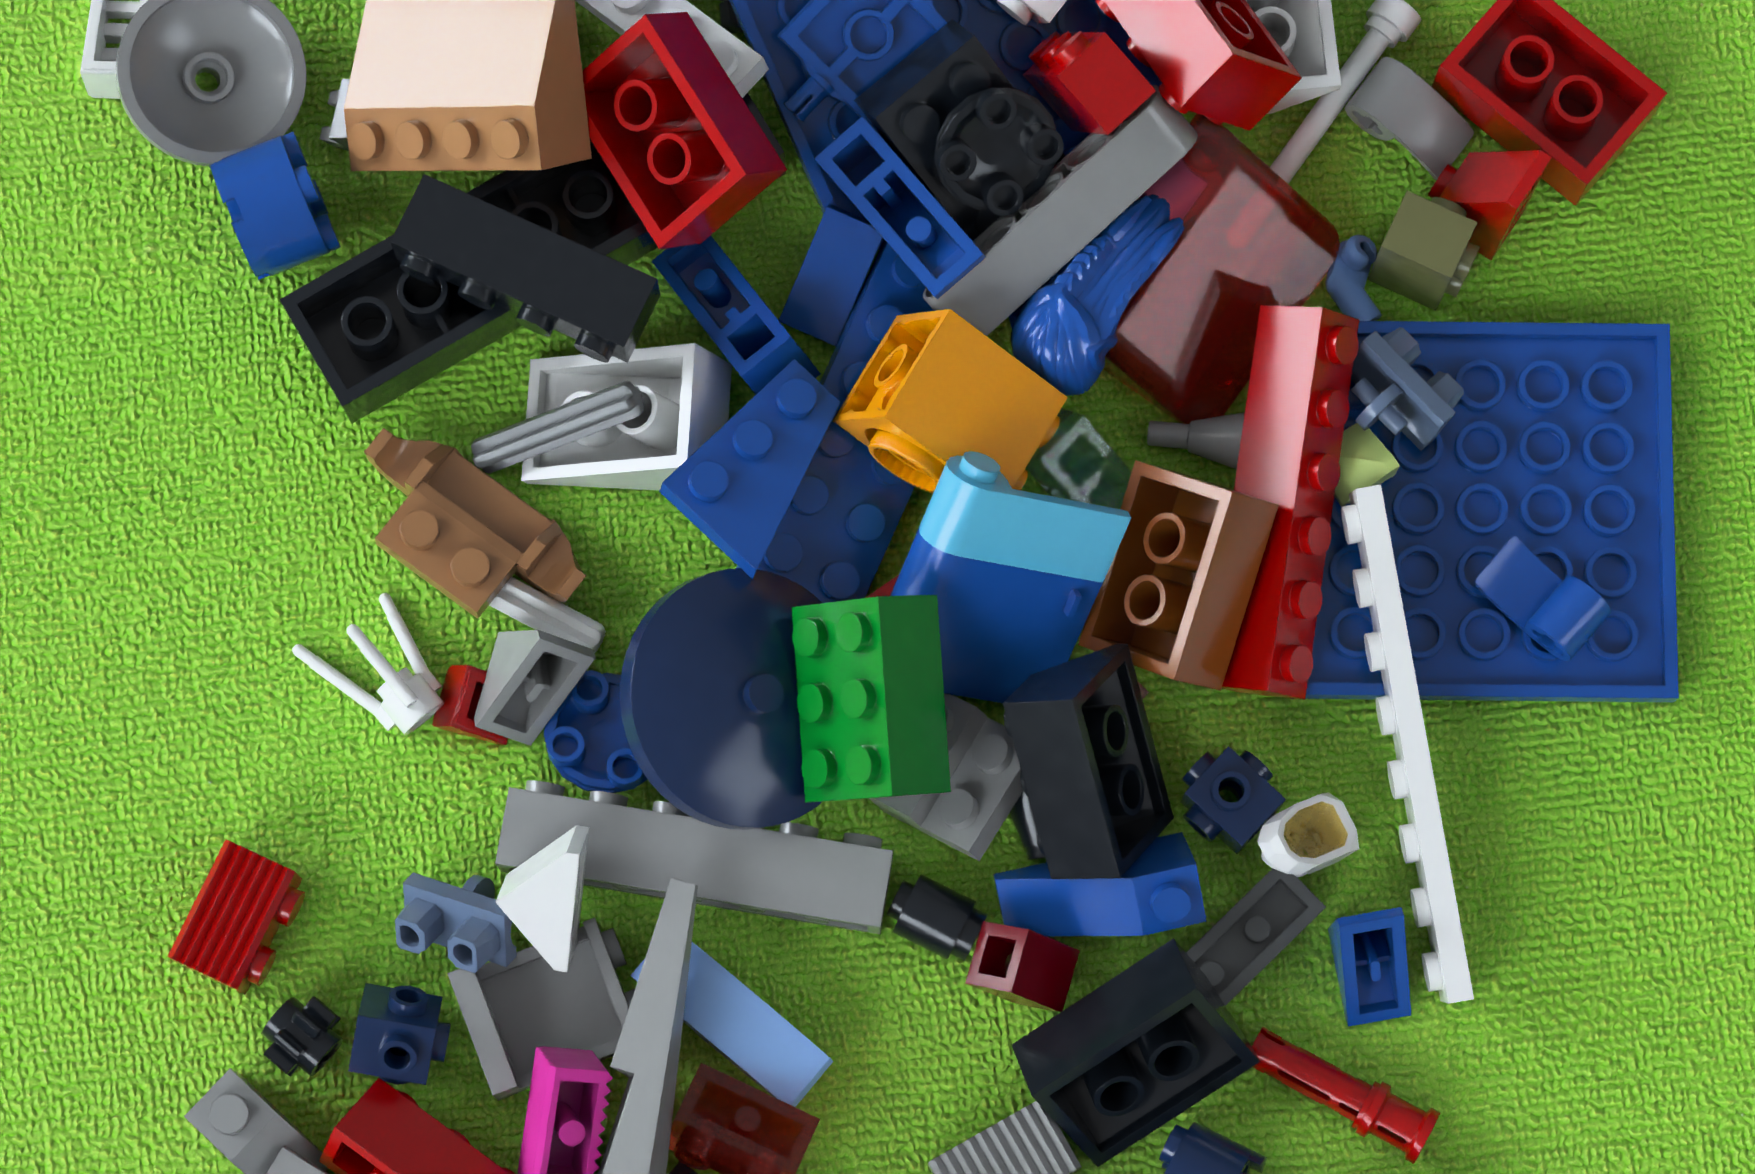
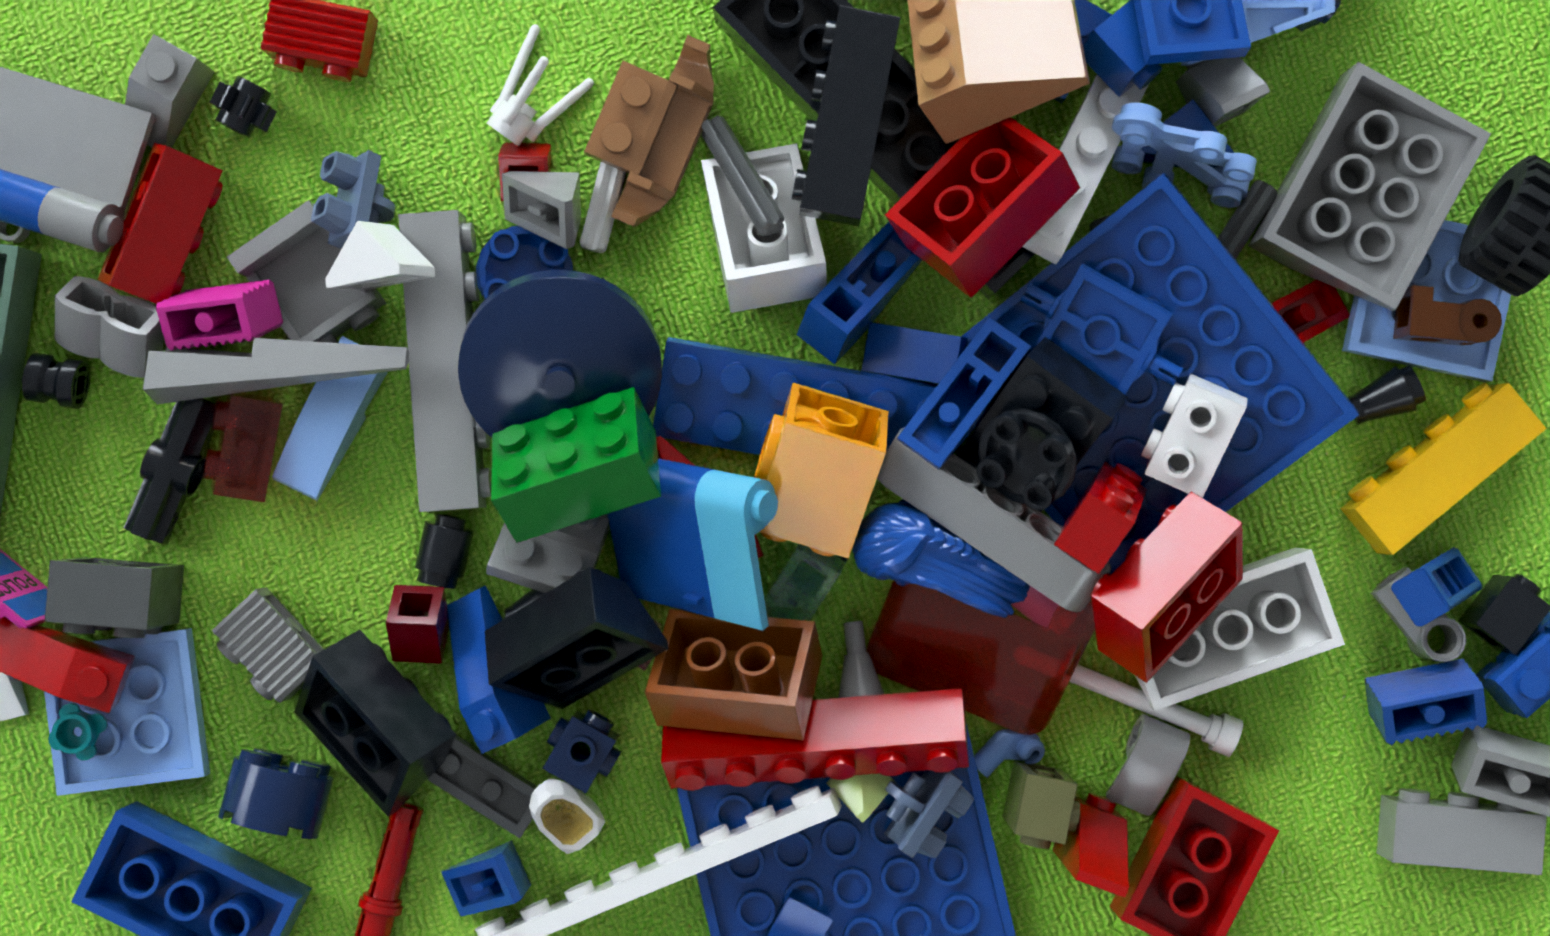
camera: 75 degrees right, 10 degrees up
dark blue brick [348,983,451,1085] -> none
blue wing [659,359,841,579] -> none

